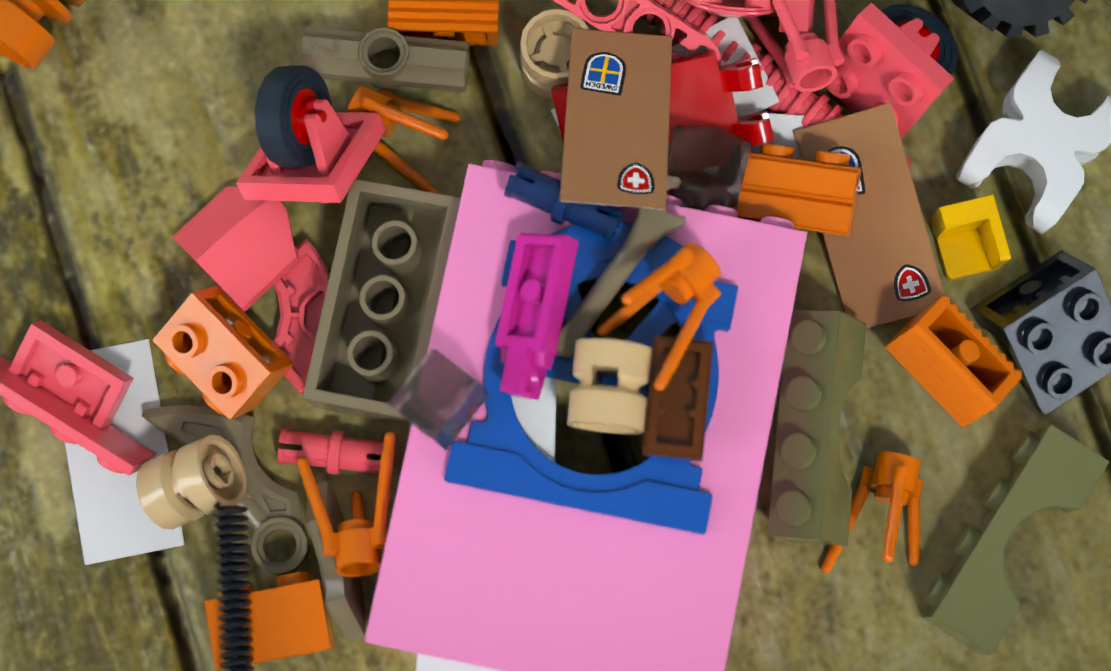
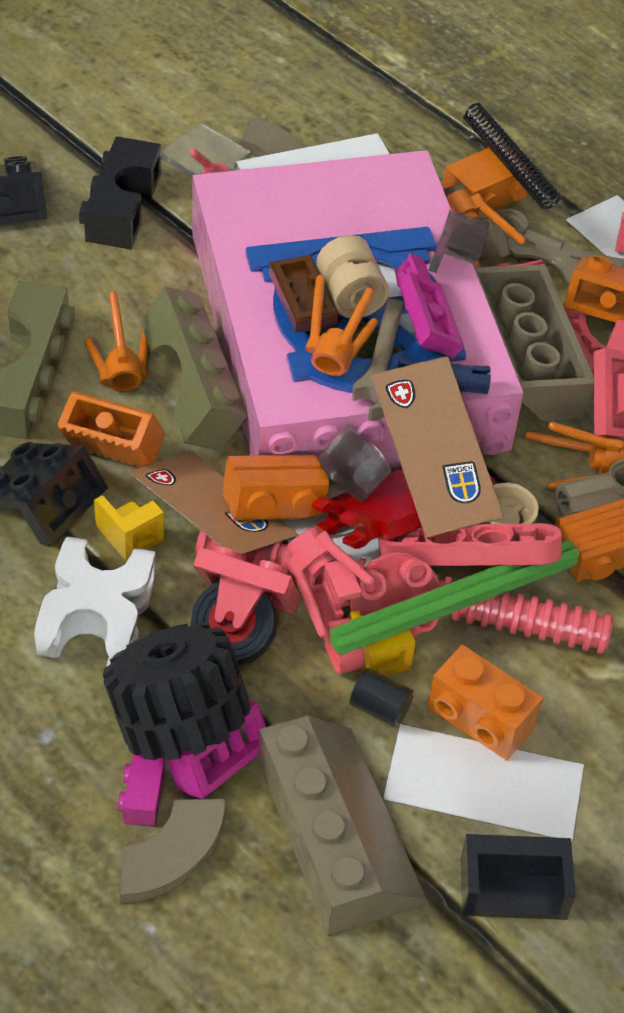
camera: 155 degrees right, 30 degrees down
tan wheel [136,434,247,530] -> none

